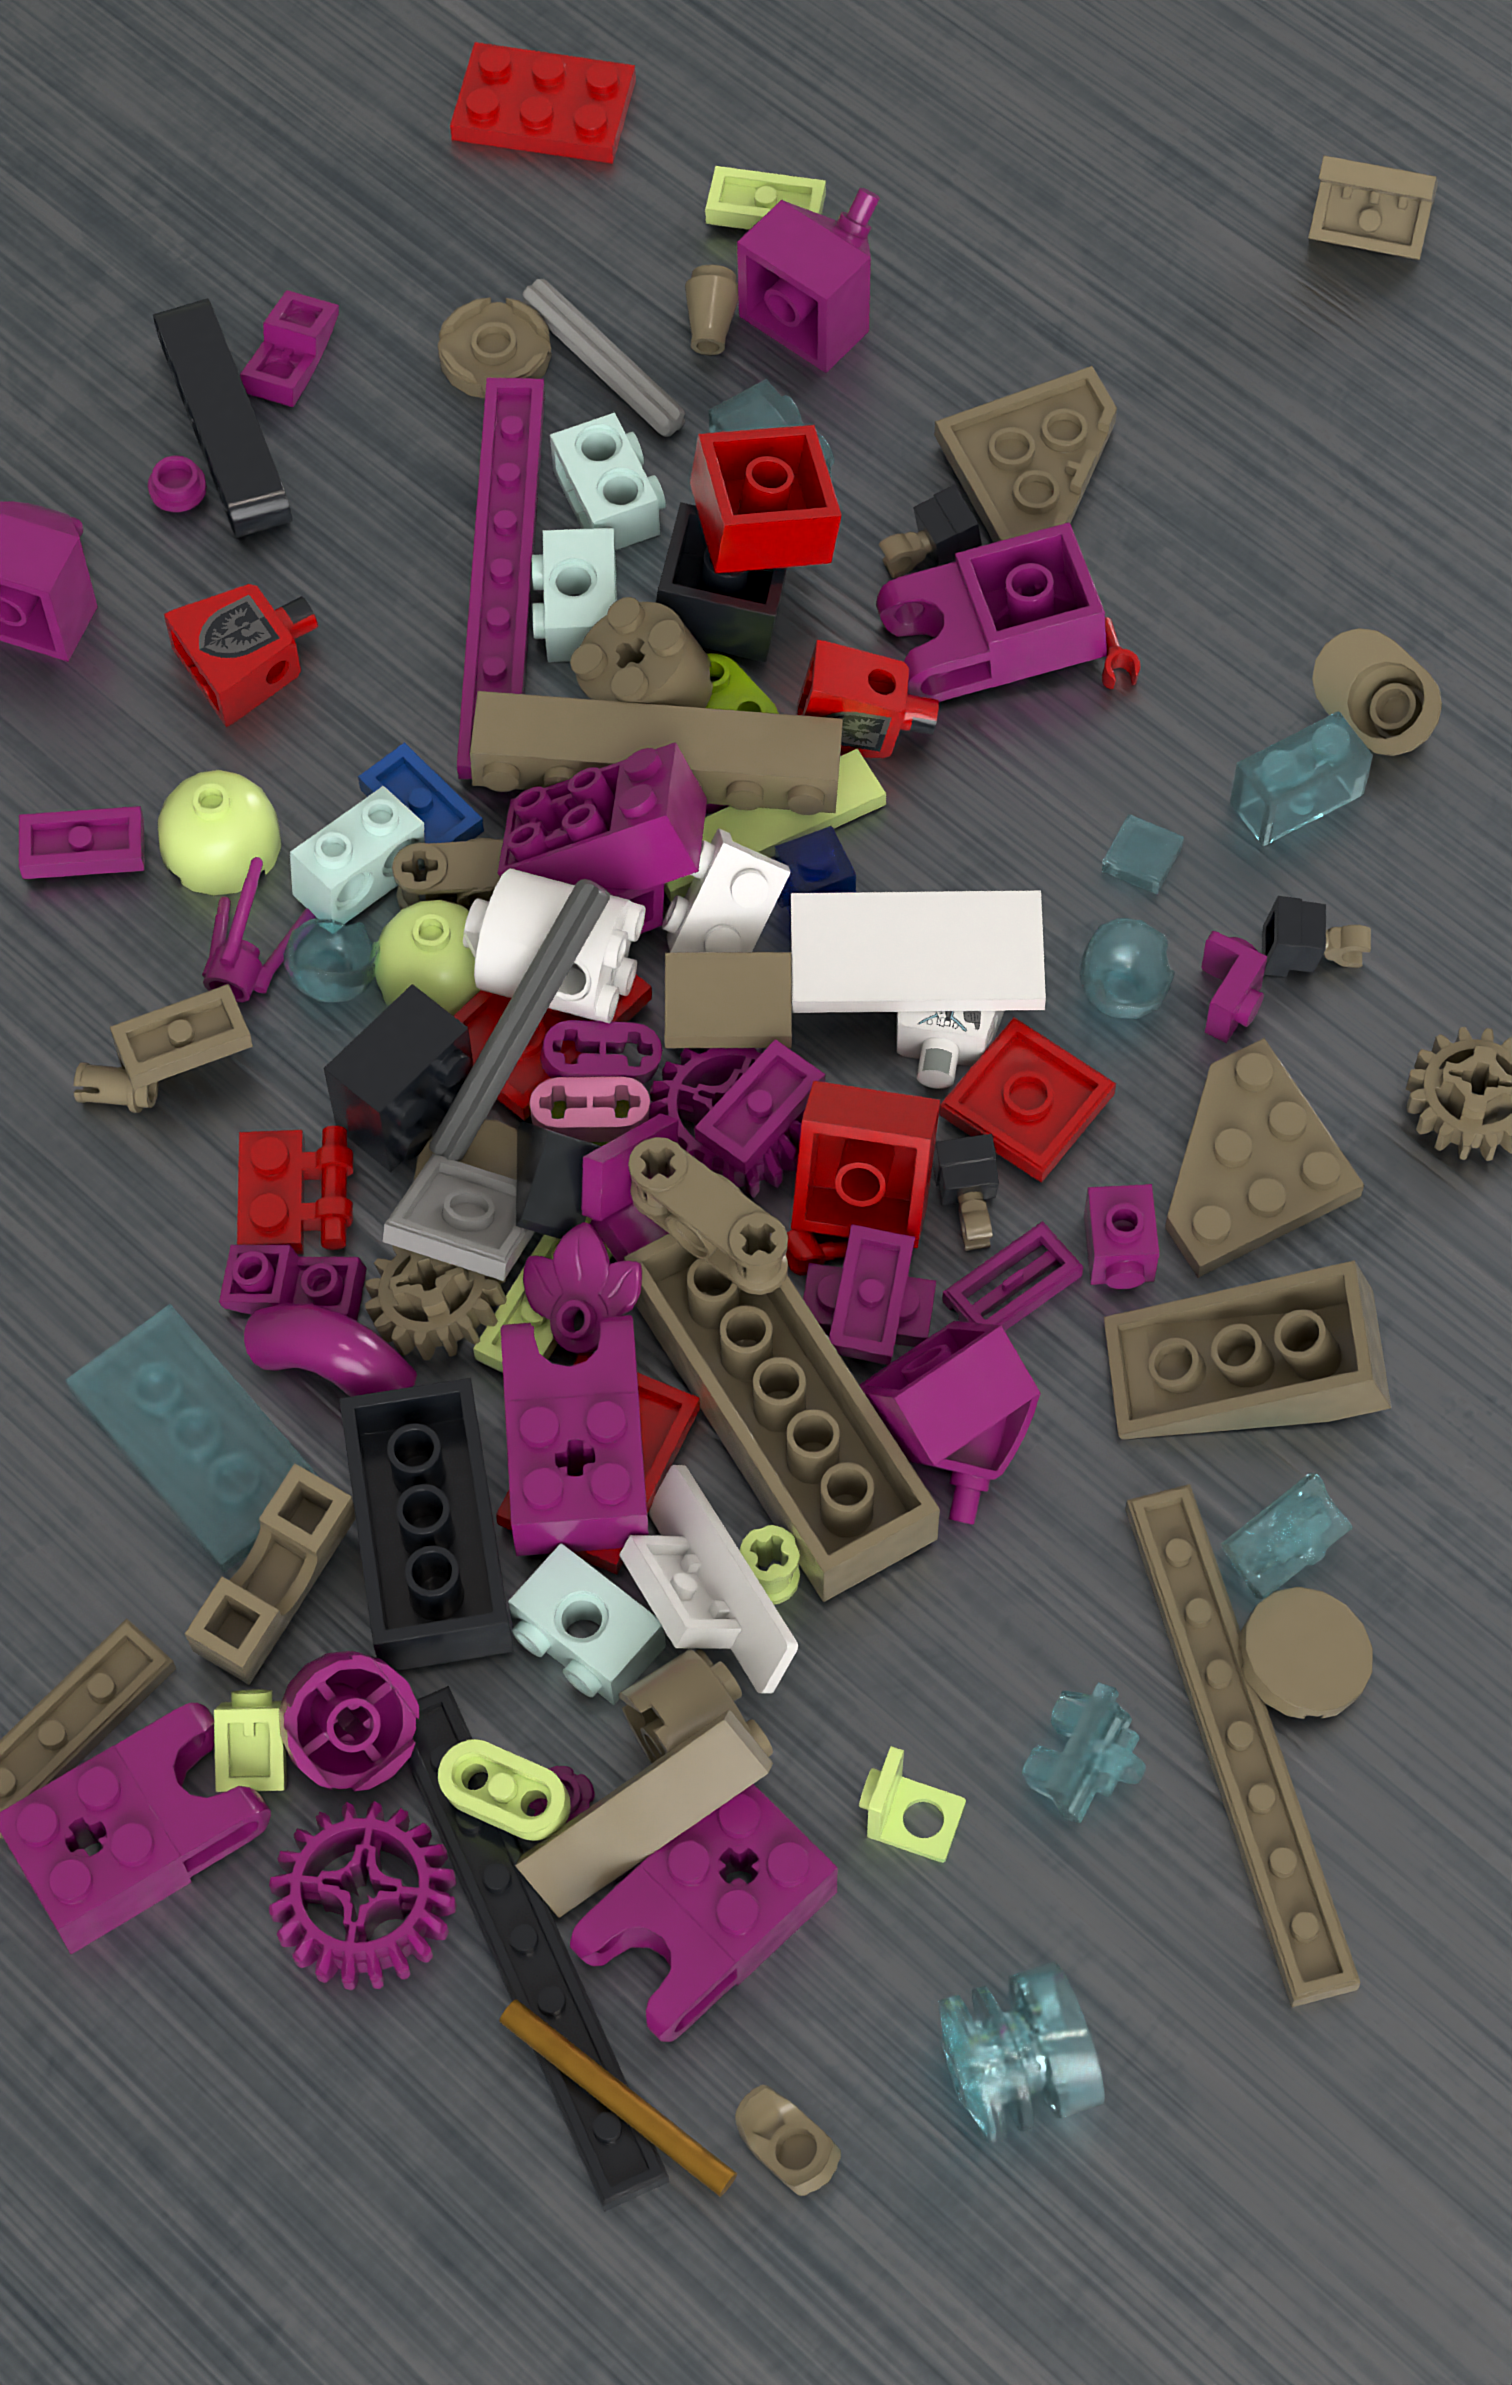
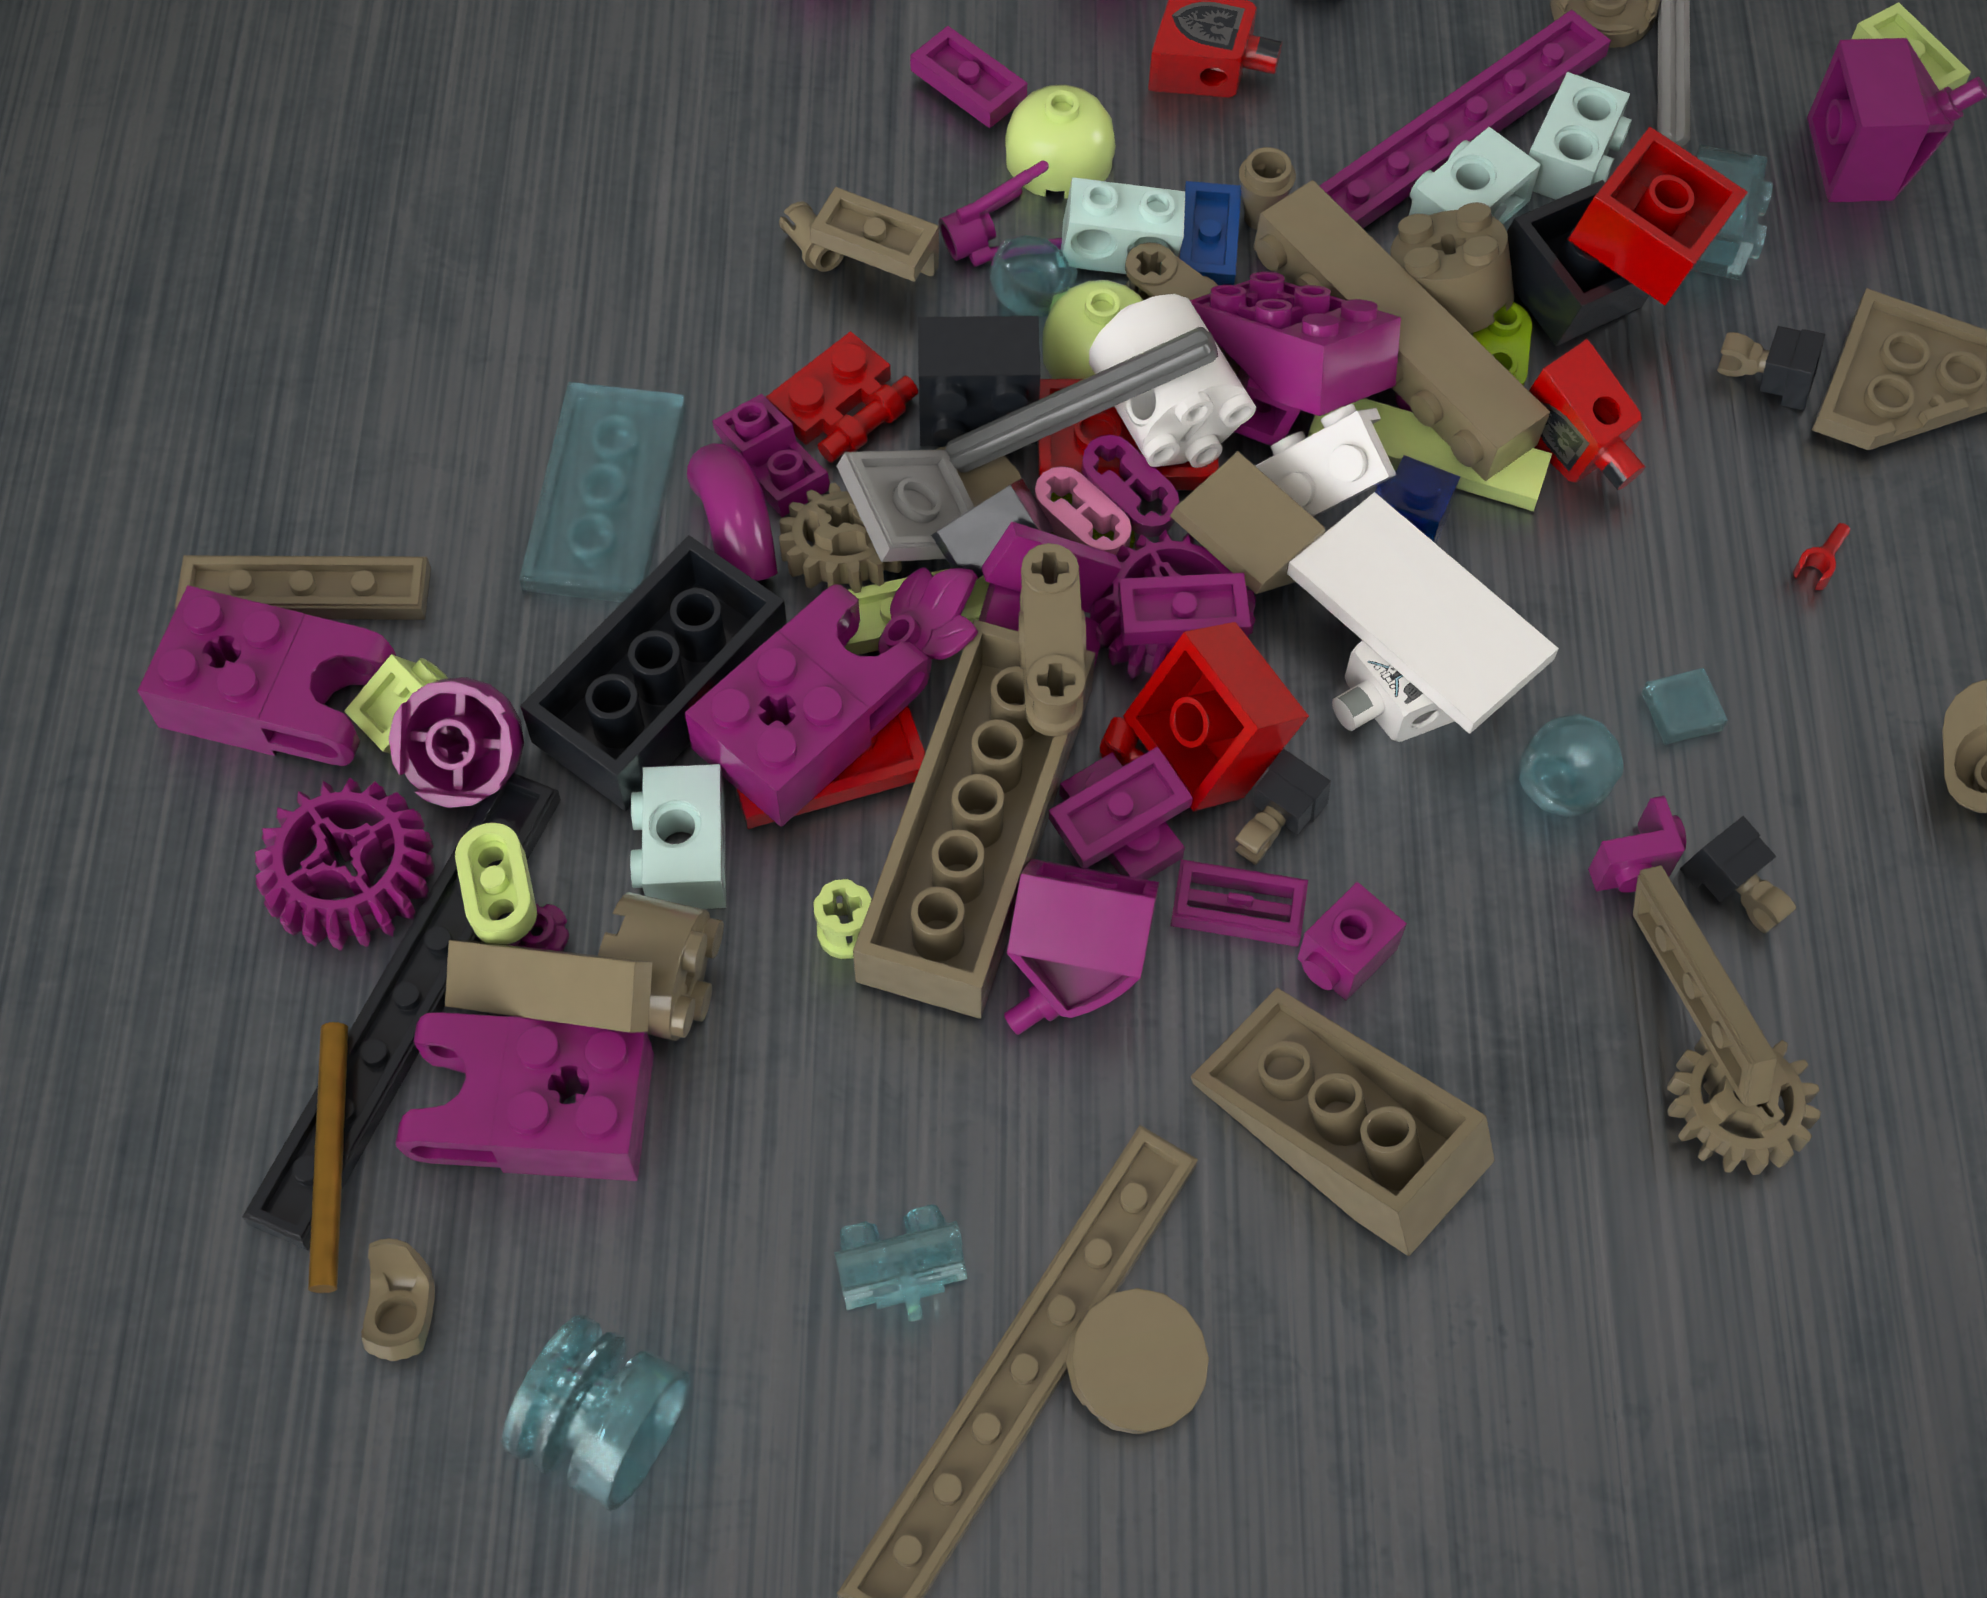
camera: 45 degrees right, 0 degrees up
dark tan arch [185,1463,356,1685] -> none
white bracket [619,1465,798,1693] -> none
dark tan cone [685,265,738,355] -> none
yellowish green bracket [859,1746,966,1863] -> none
magenta brick [876,522,1107,702] -> none
red plate [939,1017,1116,1183] -> none
dark tan plate [1165,1038,1364,1278] -> none
clear light blue hips [1221,1473,1353,1599] -> none
clear light blue brick [1230,711,1373,847] -> none
none -> dark tan cone [1239,147,1296,230]
none -> dark tan tile [1633,865,1777,1107]

